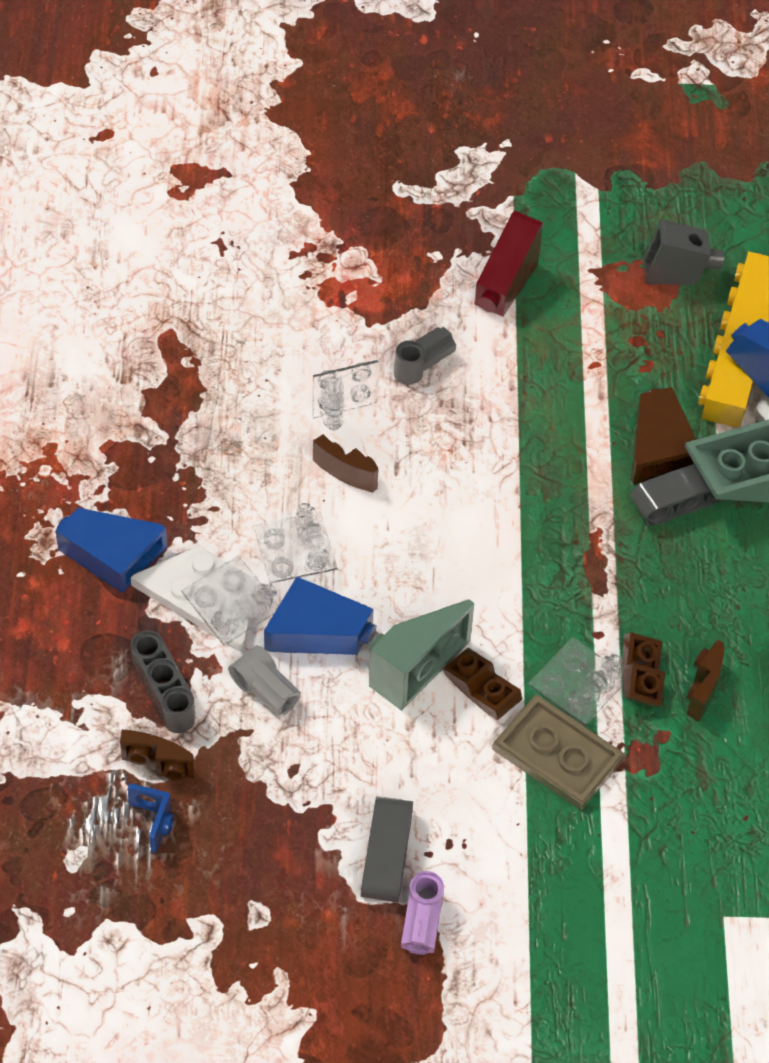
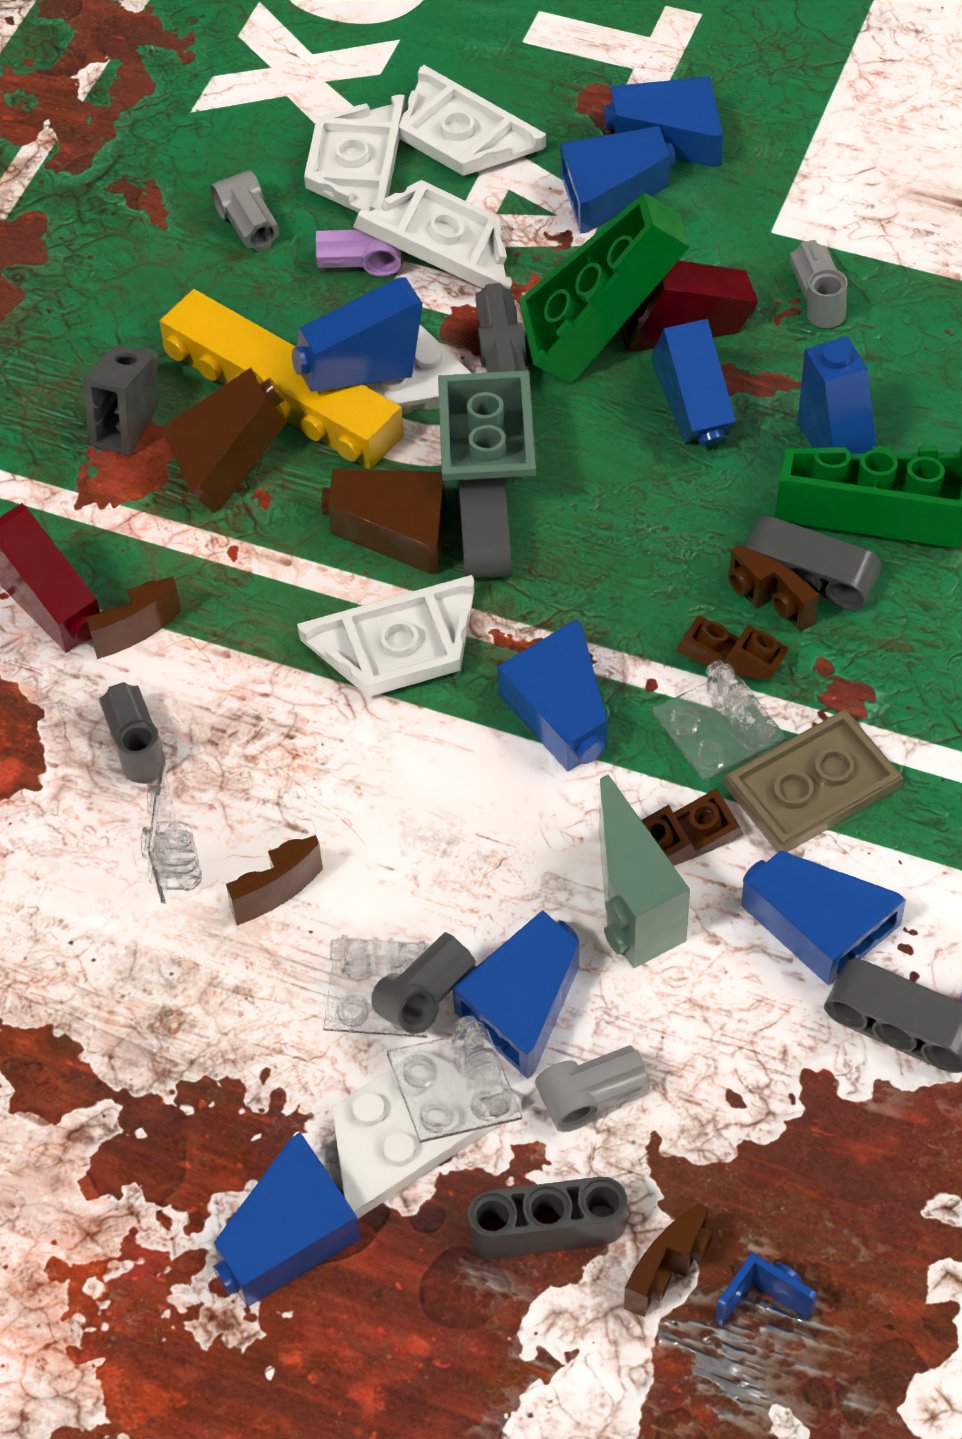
camera: 65 degrees left, 0 degrees up
none -> reddish brown slope [86,576,181,660]
none -> reddish brown slope [161,367,288,513]
none -> white wing [297,575,475,697]
none -> dark grey piece [371,932,477,1034]
none -> blue slope [497,619,607,772]
none -> blue slope [741,850,906,986]
none -> dark grey beam [743,516,883,611]

